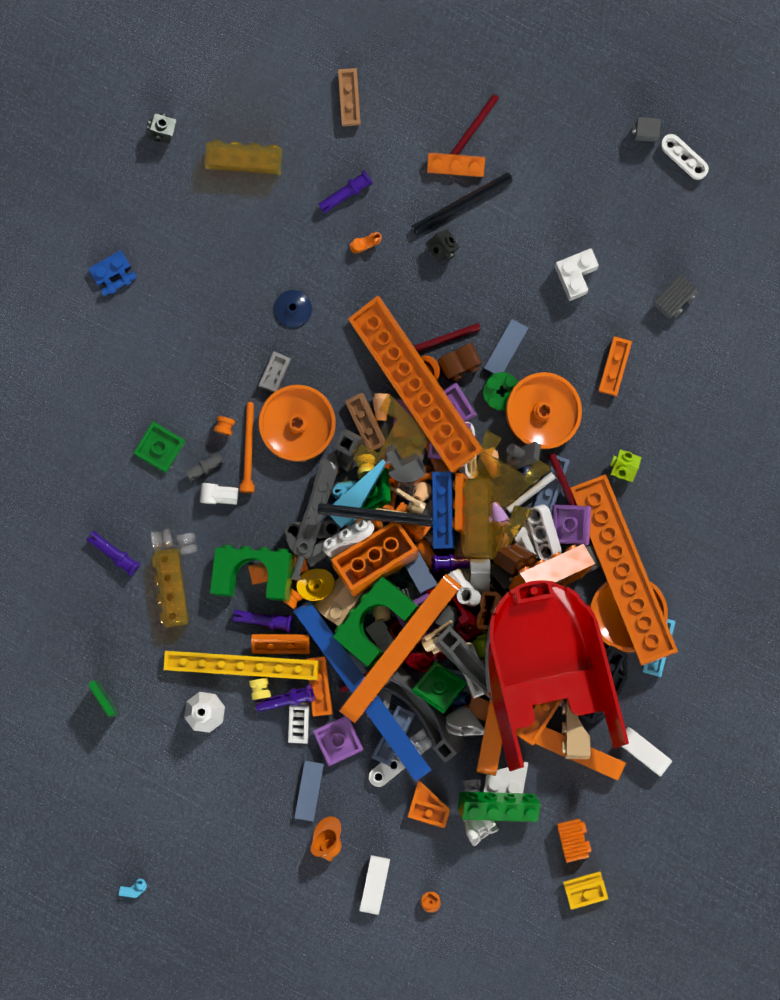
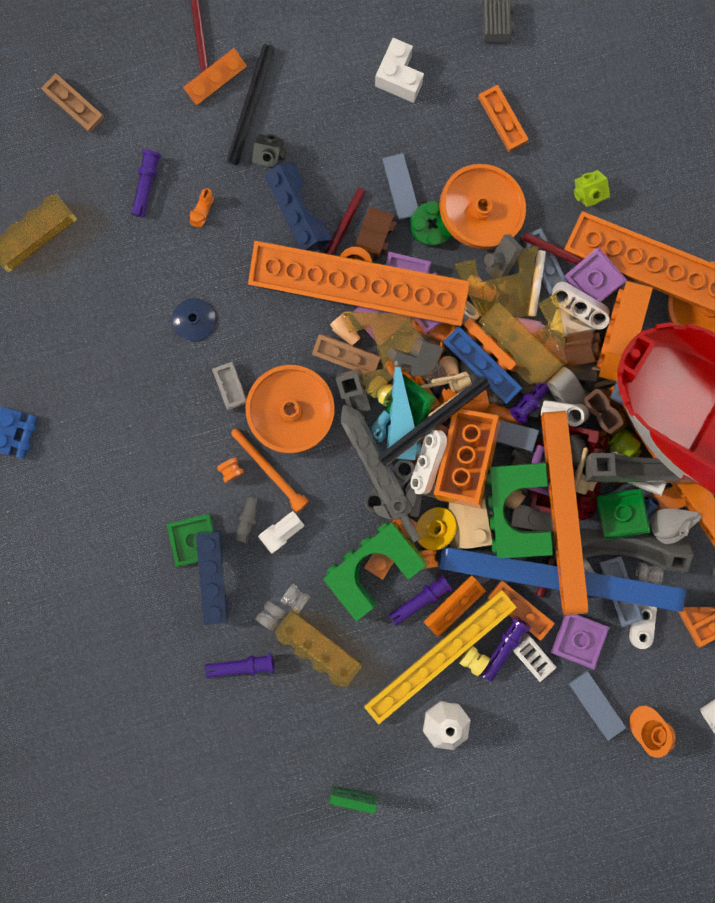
camera: 50 degrees left, 0 degrees up
none -> dark blue arch [196,530,229,625]
none -> dark blue arch [264,164,332,251]

